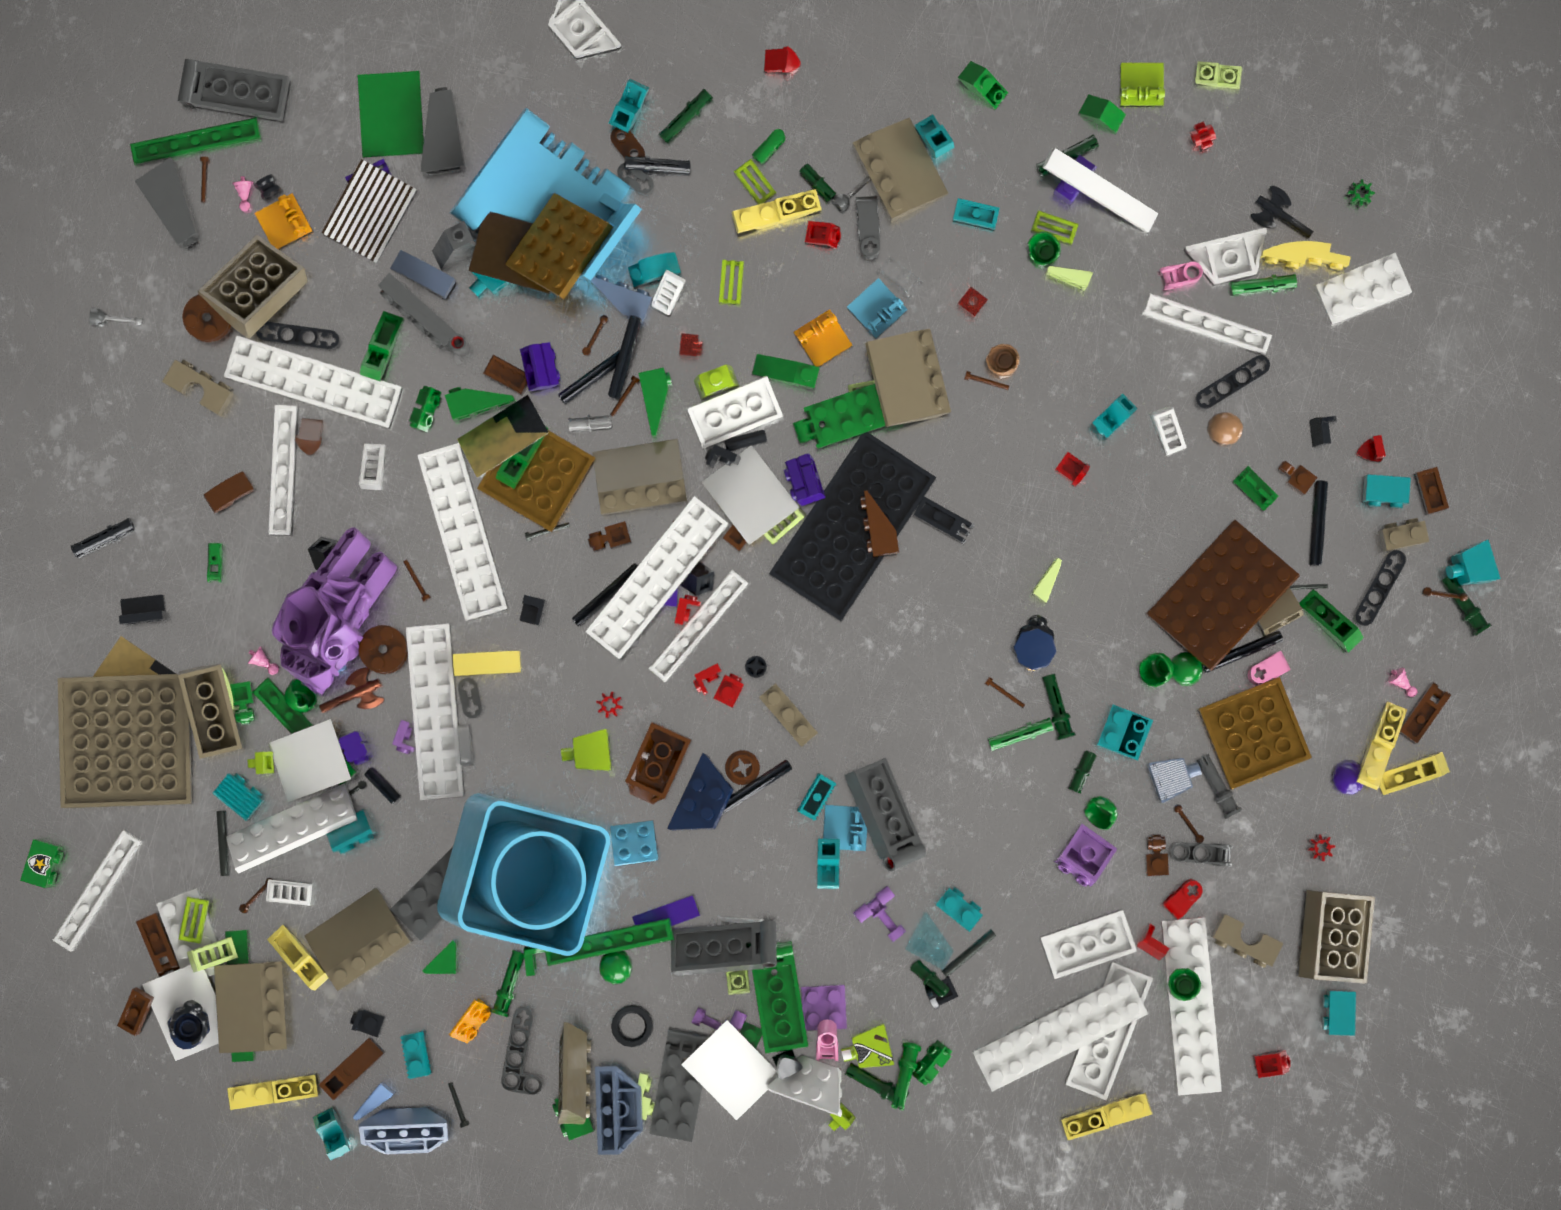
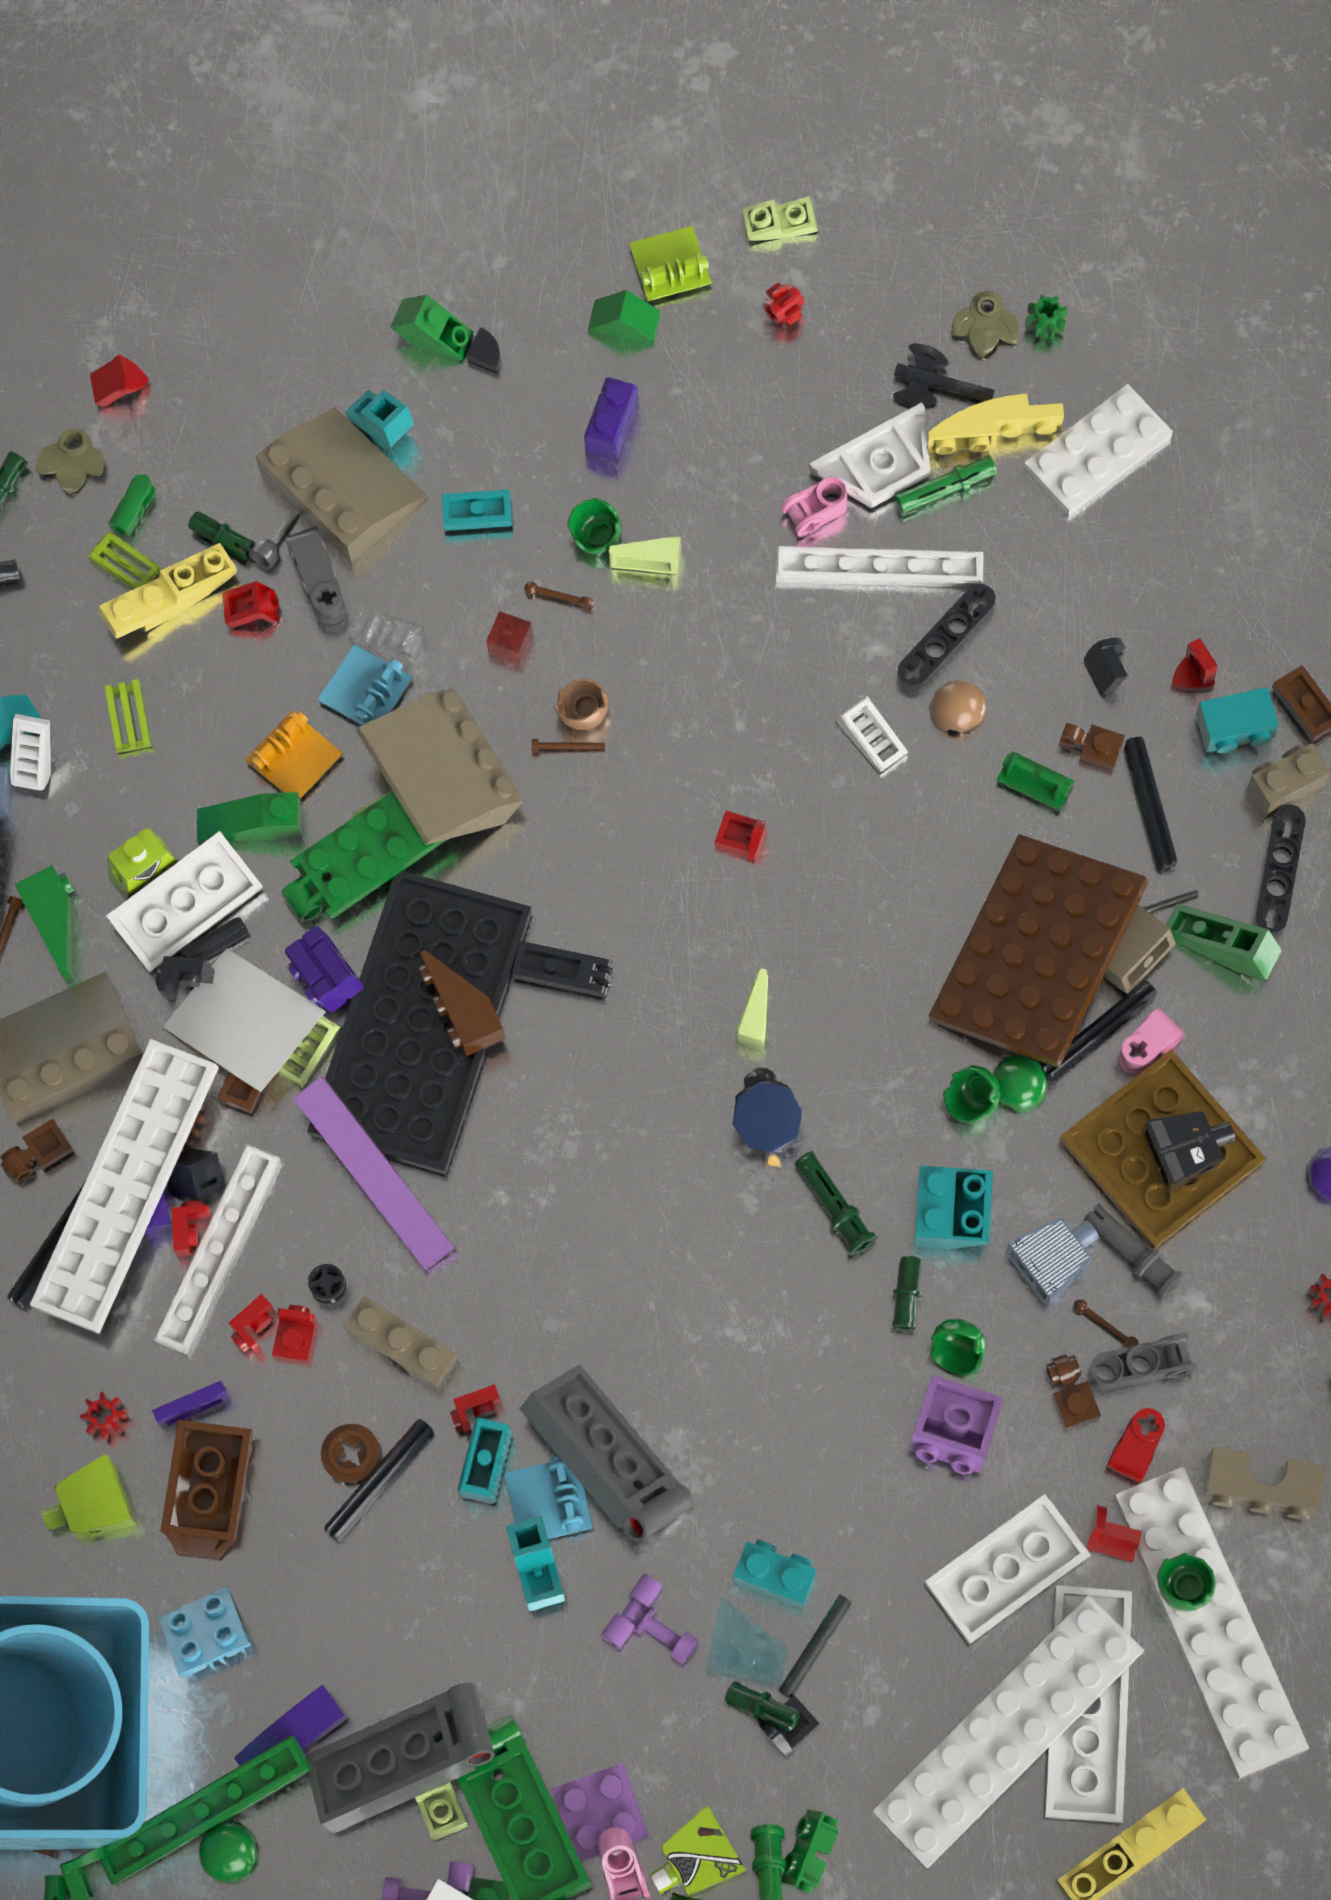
camera: 15 degrees left, 15 degrees down
dark blue wing [667,753,734,831] -> none
clear red plate [679,333,703,359] -> none
reddish brown piece [985,677,1025,708] -> none
green pin [988,717,1054,751] -> none
lime tile [1031,210,1079,245] -> none
dark green pin [1036,134,1099,176] -> none
white tile [1043,148,1158,232] -> none
teal brick [1092,394,1138,438] -> none
none -> olive plate [36,428,105,493]
none -> dark purple tile [152,1381,230,1429]
none -> medium lavender tile [293,1076,455,1270]
none -> red bracket [450,1384,502,1440]
none -> black tile [466,327,501,372]
none -> reddish brown hinge [524,581,594,609]
none -> olive plate [952,291,1019,358]
none -> black torso [1142,1111,1236,1194]

